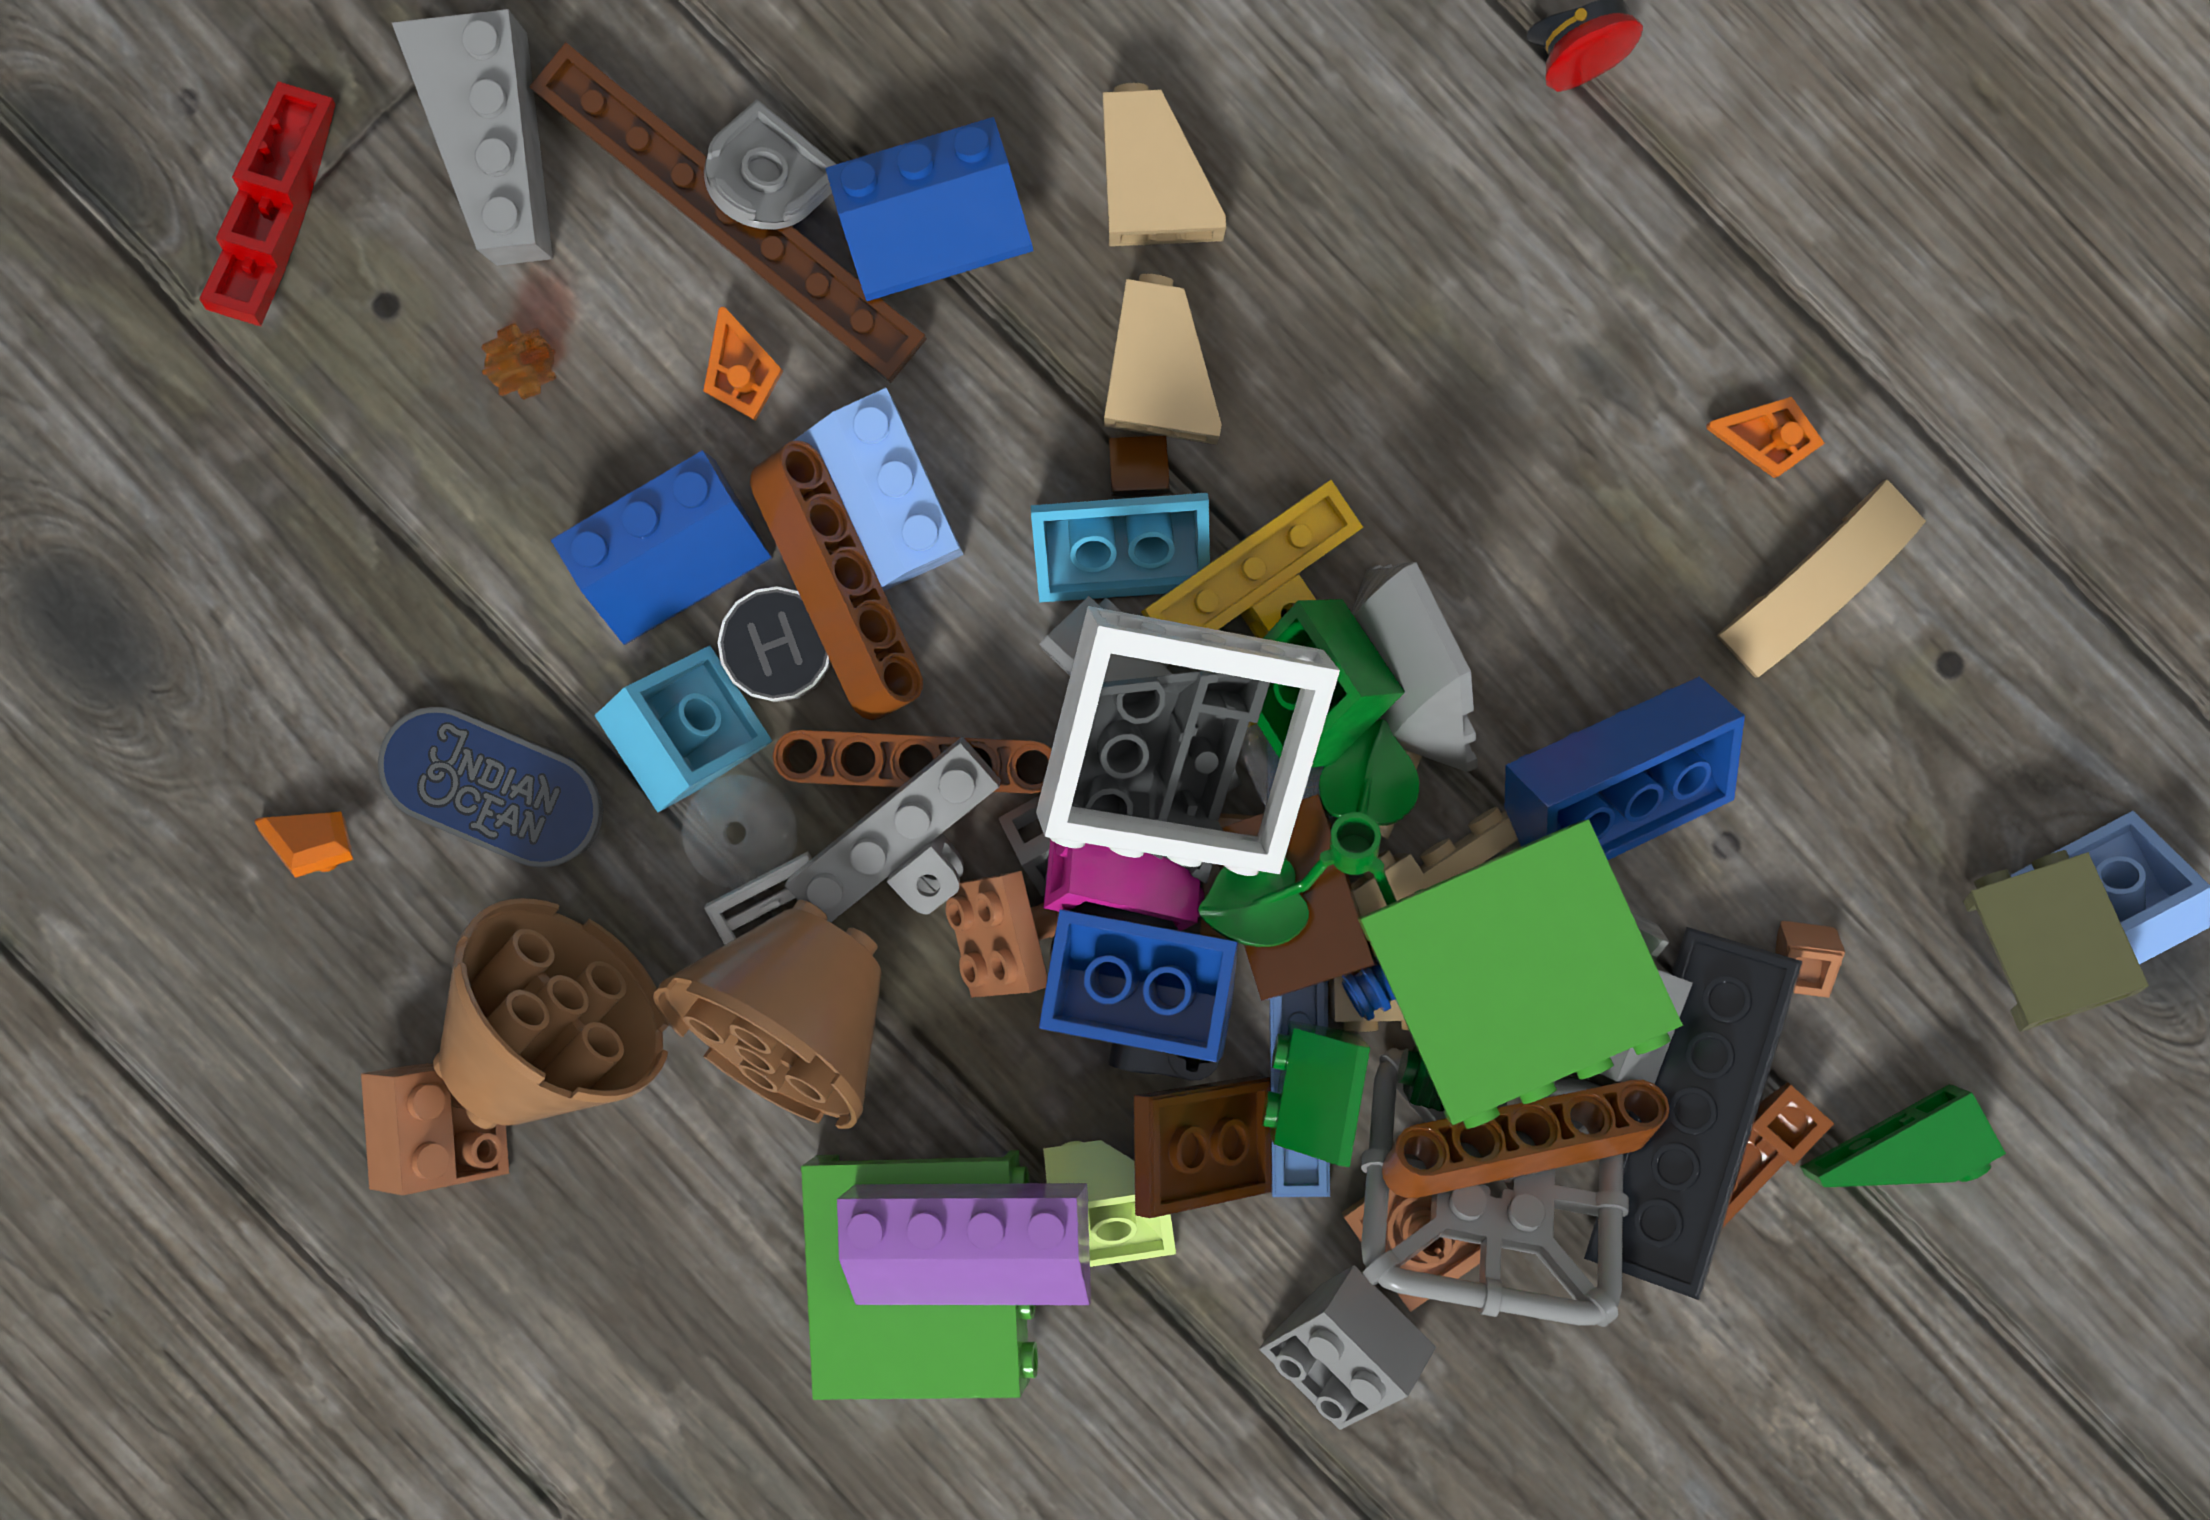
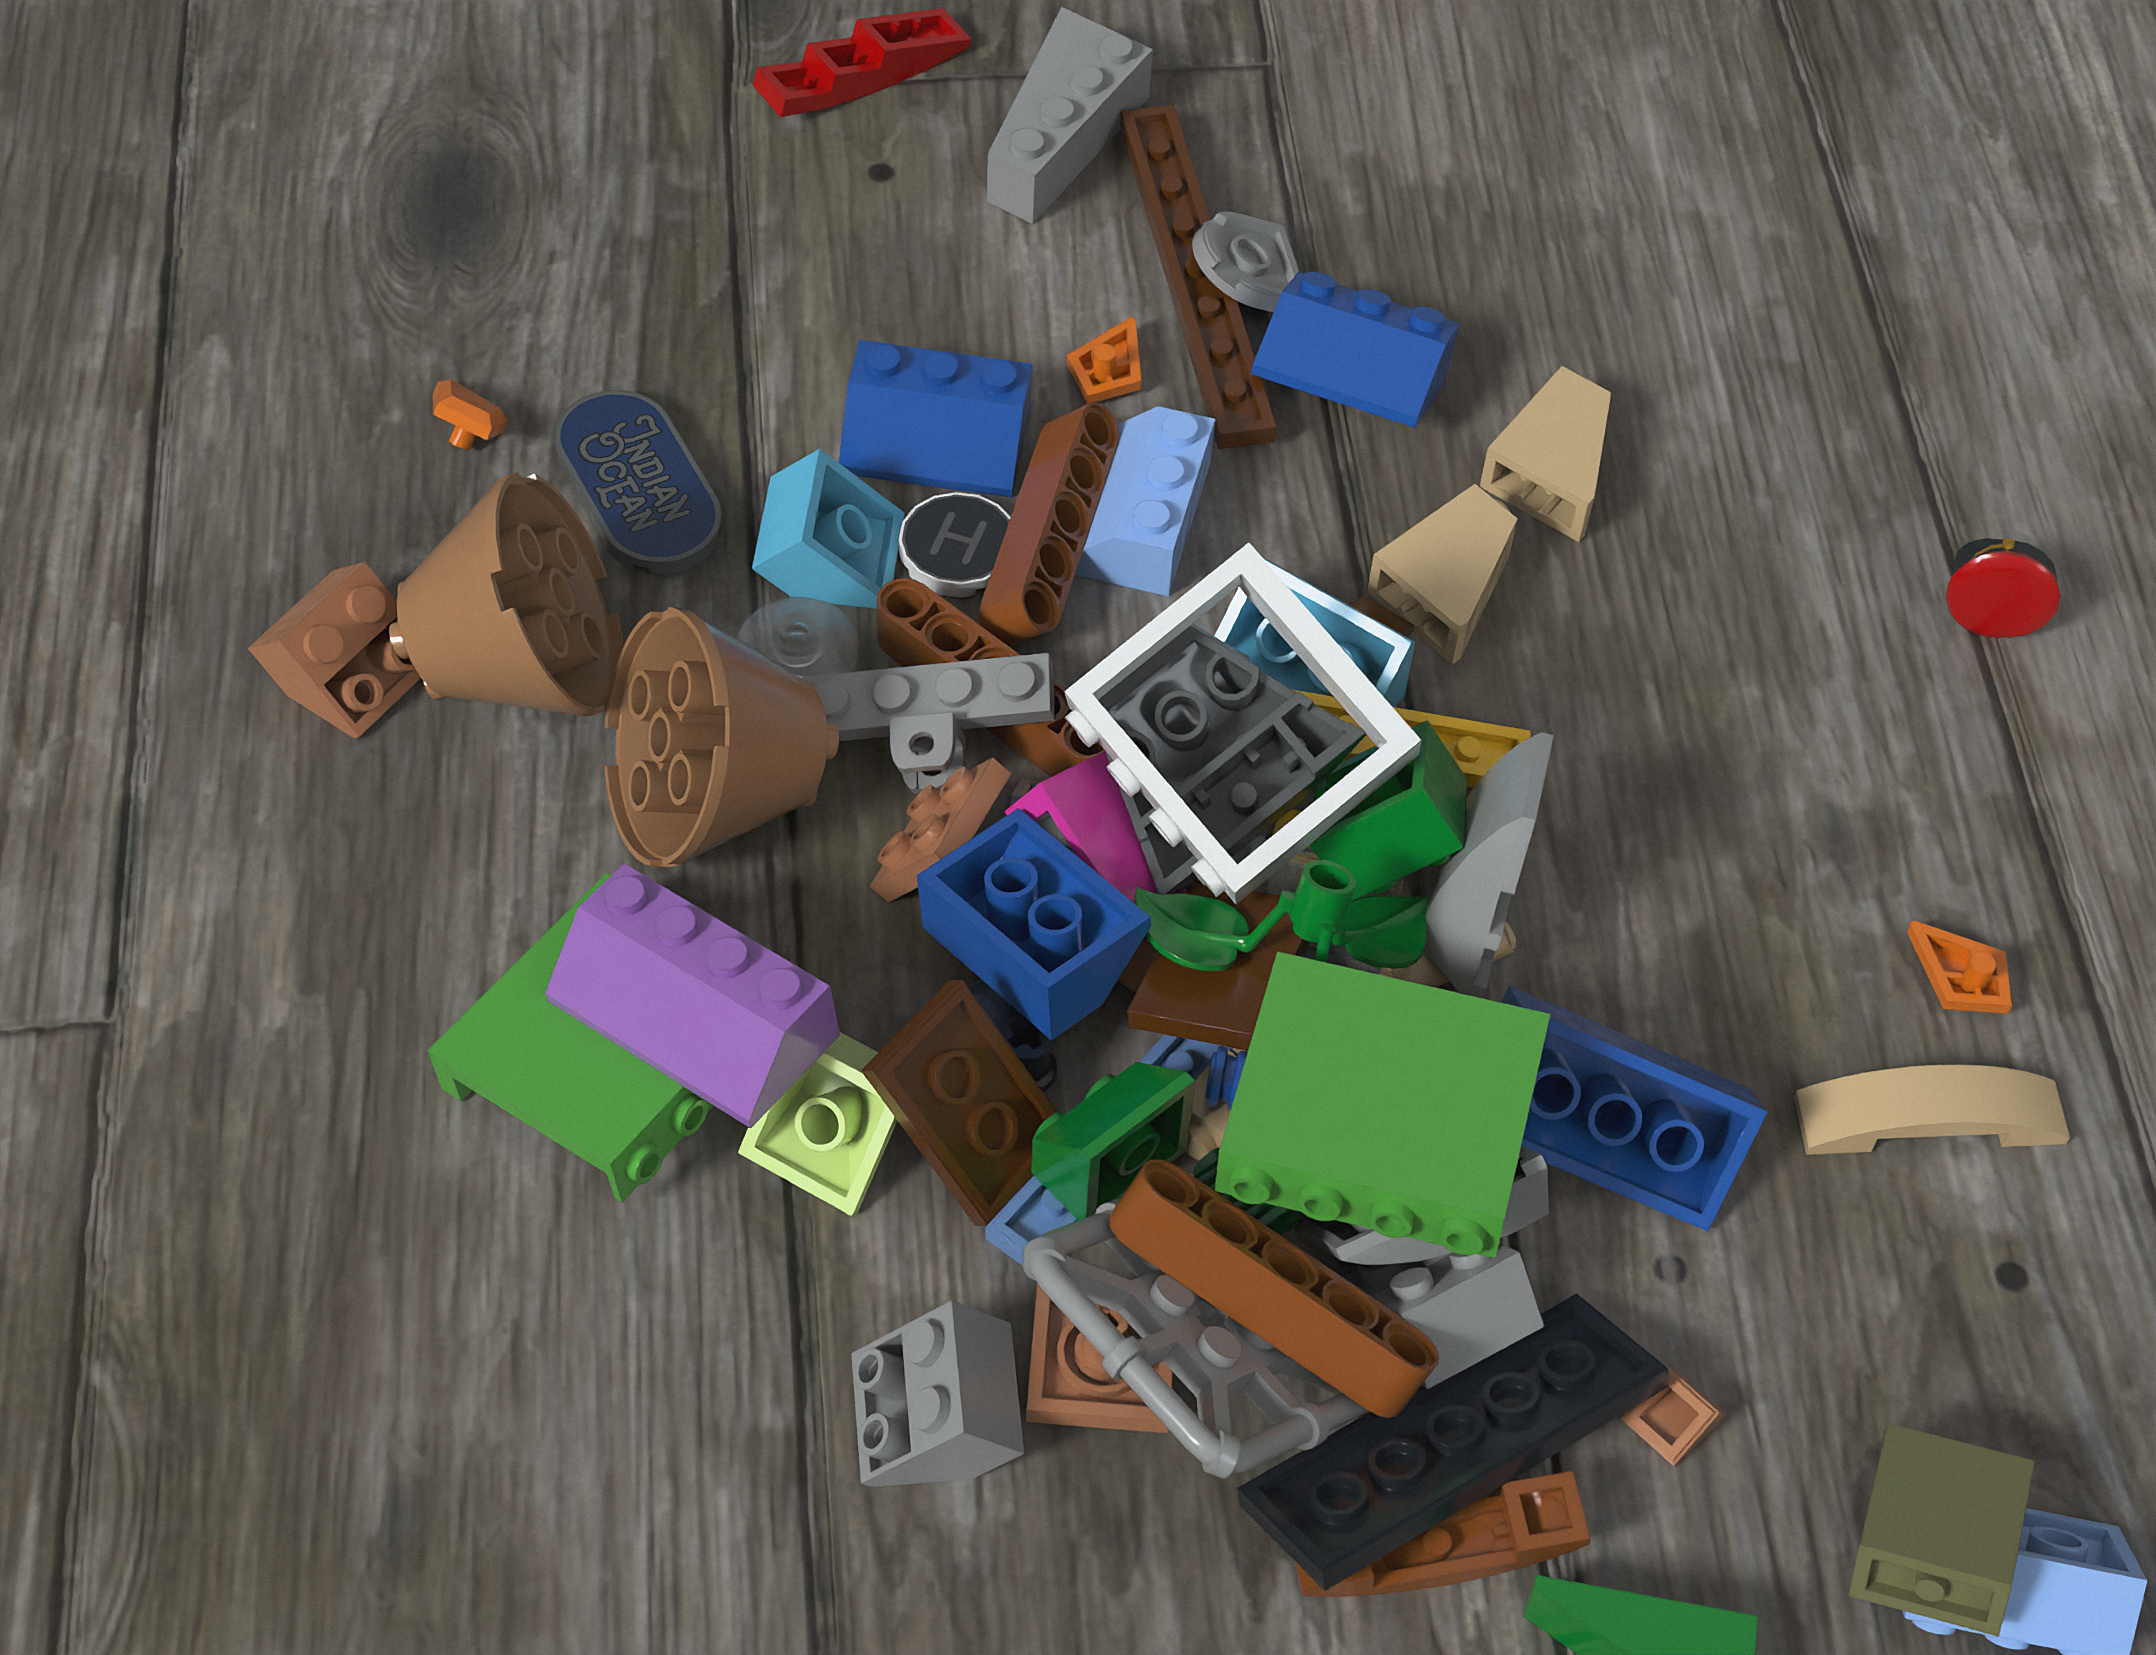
camera: 40 degrees right, 35 degrees down
clear orange gear [481,323,557,400] -> none

